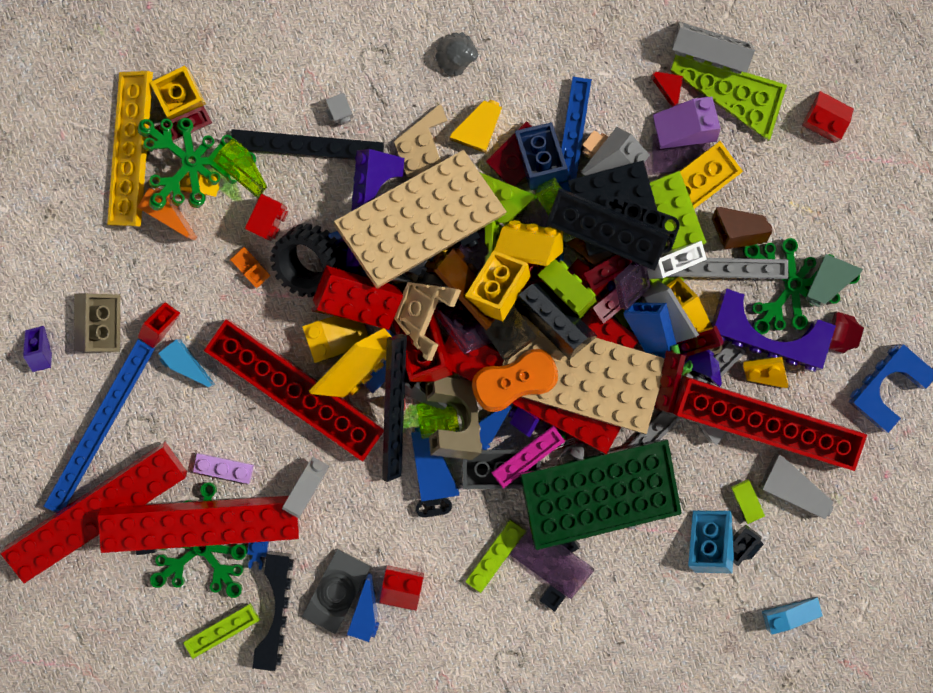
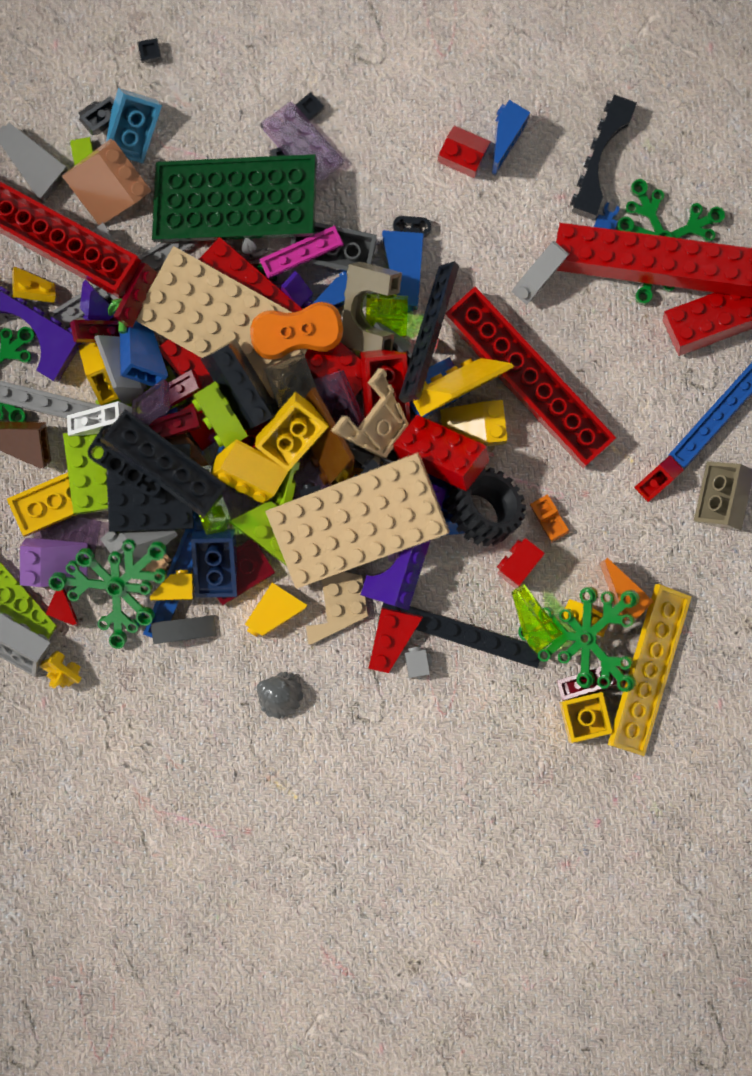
camera: 165 degrees left, 5 degrees down
dark azure slope [158,339,215,387] -> none
lime plate [183,603,260,659] -> none
lavender plate [193,453,254,484] -> none
dark grey slope [302,549,371,634] -> none
lime plate [465,519,526,593] -> none
dark azure slope [762,597,823,635] -> none
none -> yellow hips [40,651,81,689]
none -> green plant [48,539,167,649]
none -> nougat slope [62,139,151,225]
none -> black plate [137,38,162,64]
none -> yellow slope [150,570,193,601]
none -> dark grey slope [151,615,217,644]
none -> red wing [368,607,423,673]

